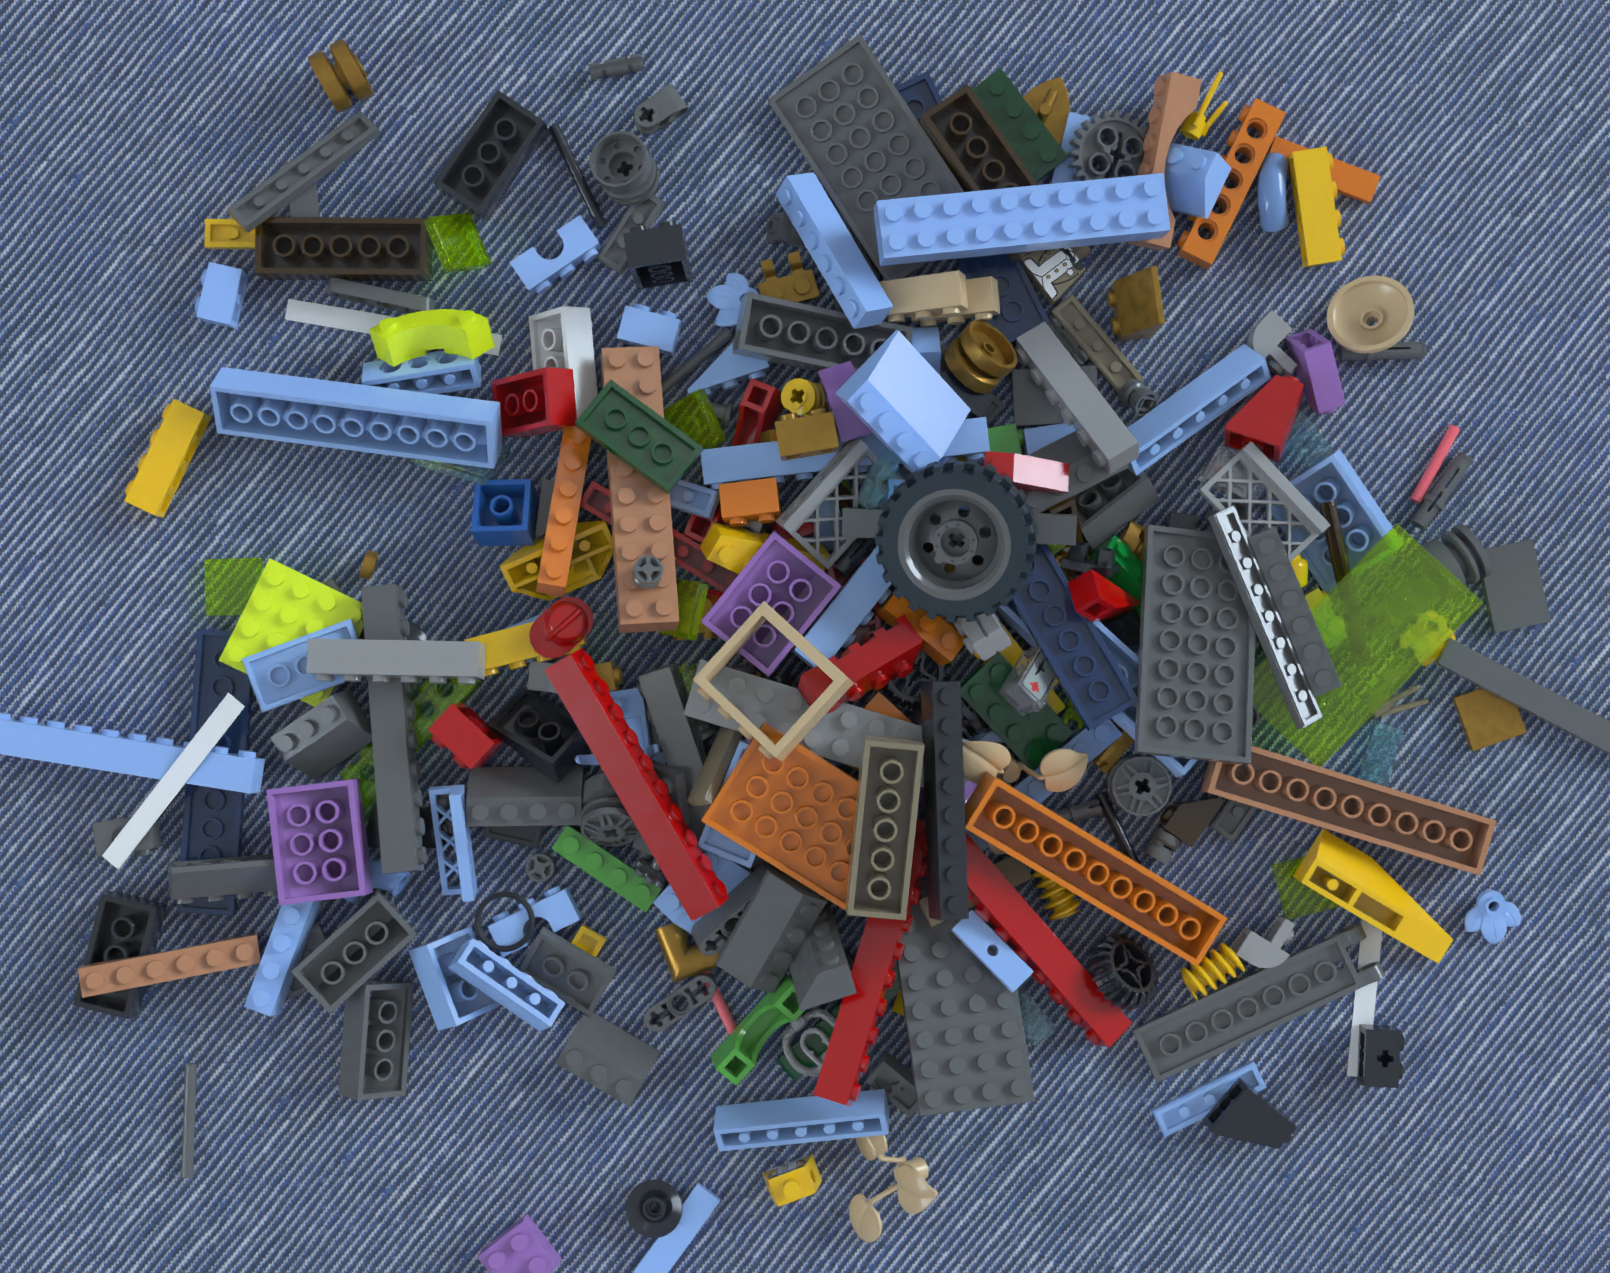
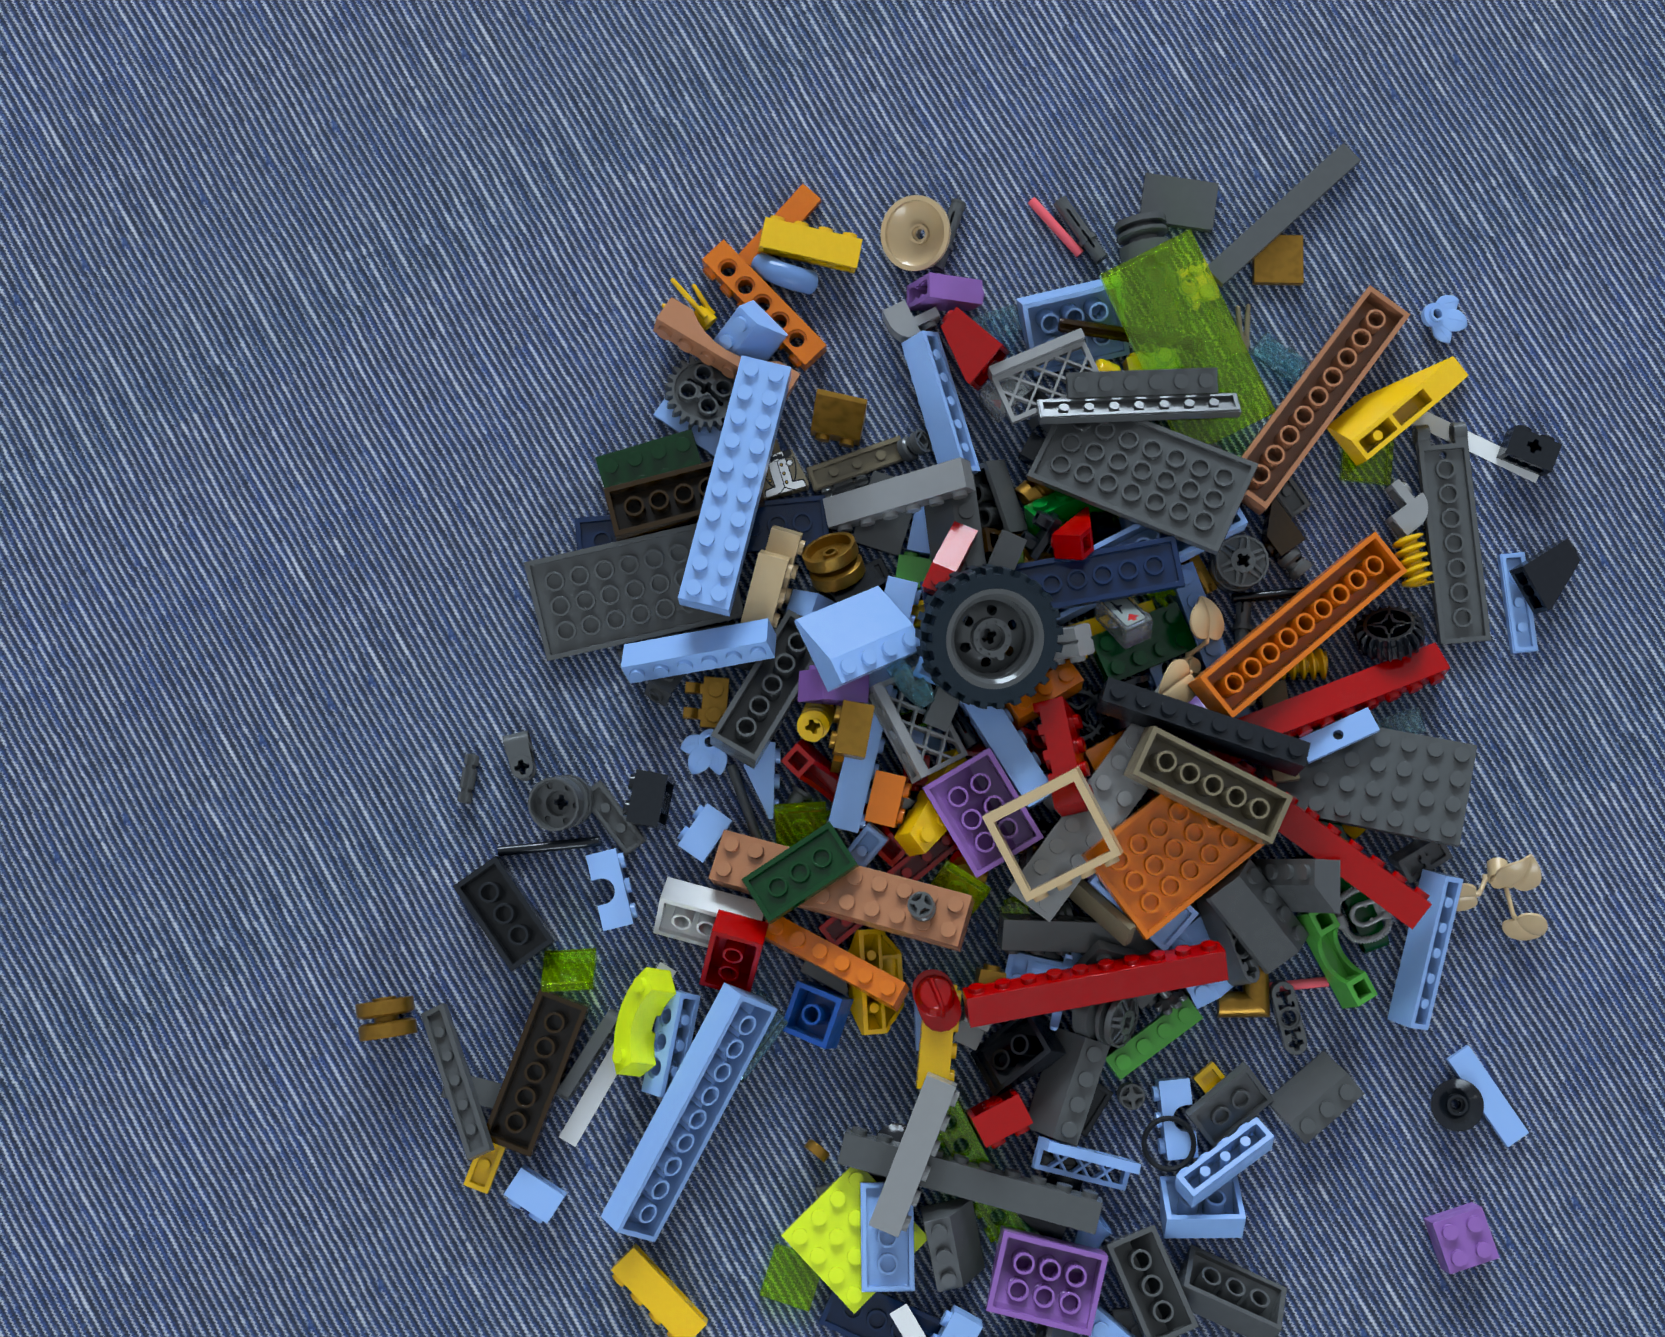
camera: 75 degrees left, 5 degrees down
yellow torso [762,1154,822,1207] -> none
pearl gold shield [1023,77,1070,145] -> none

